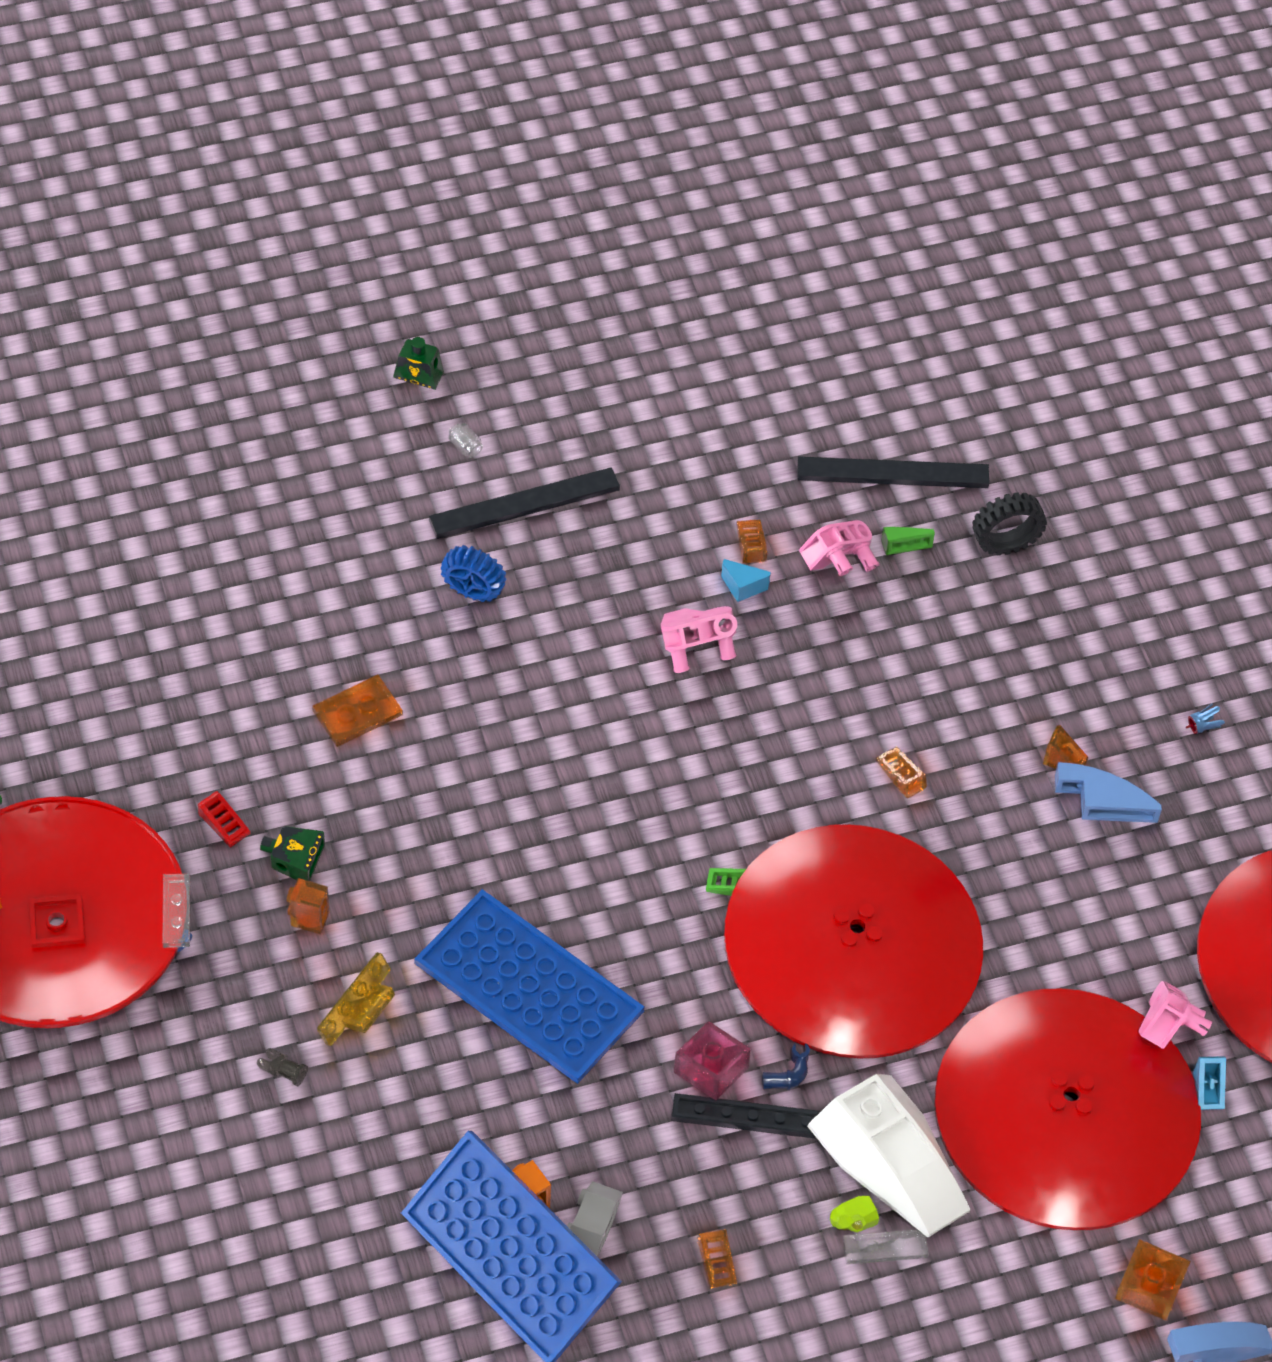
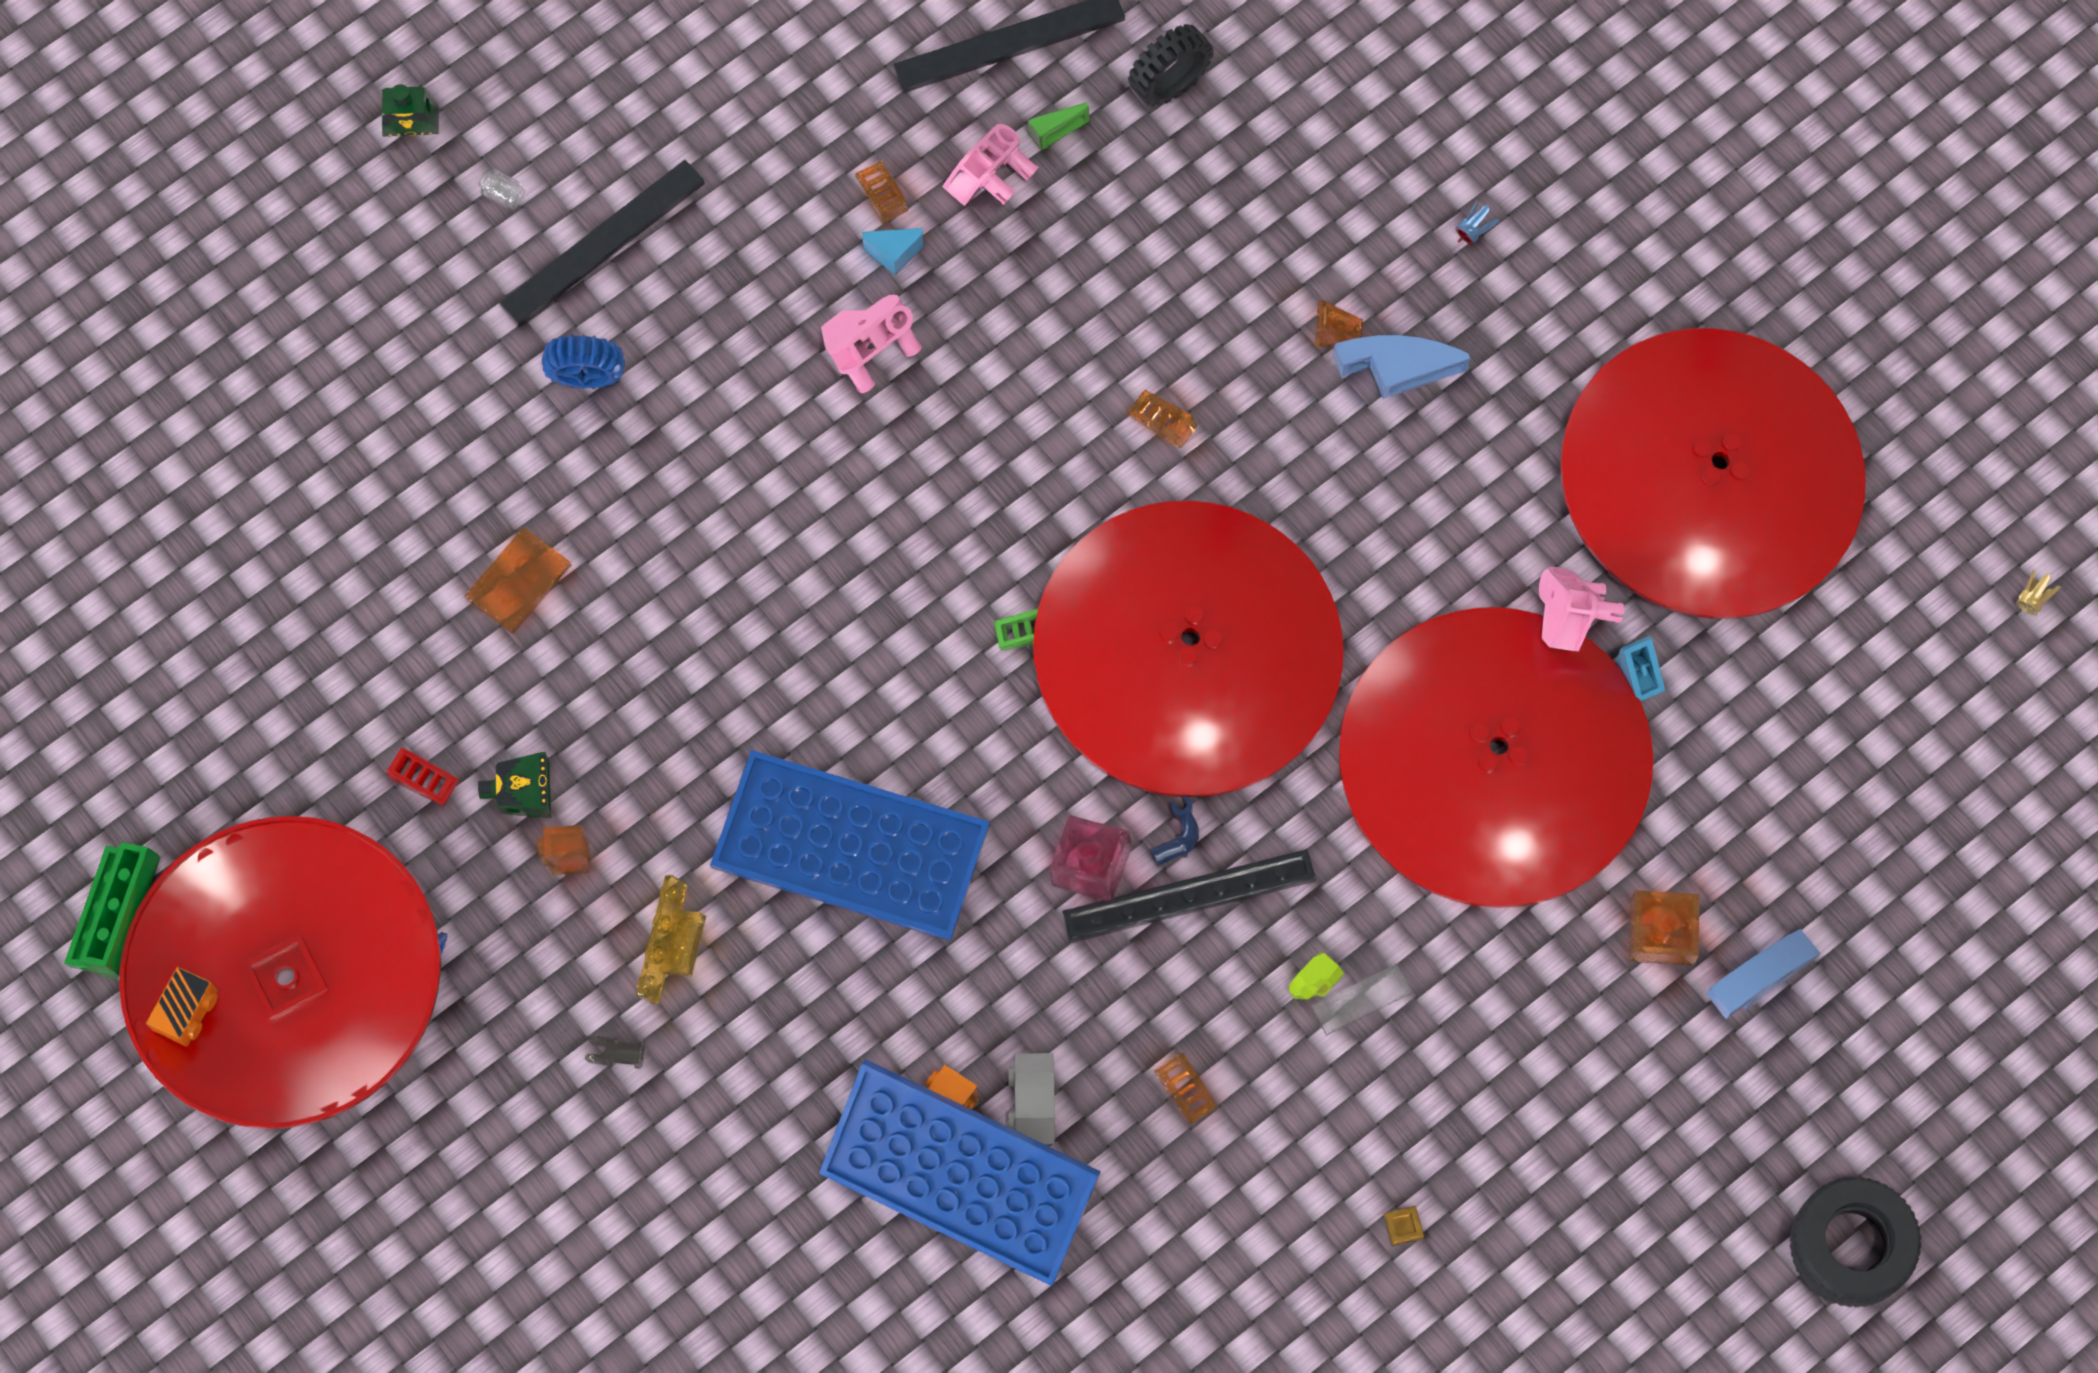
camera: 15 degrees left, 15 degrees up
clear tile [163,873,190,948] -> none
white wedge [808,1074,970,1237] -> none

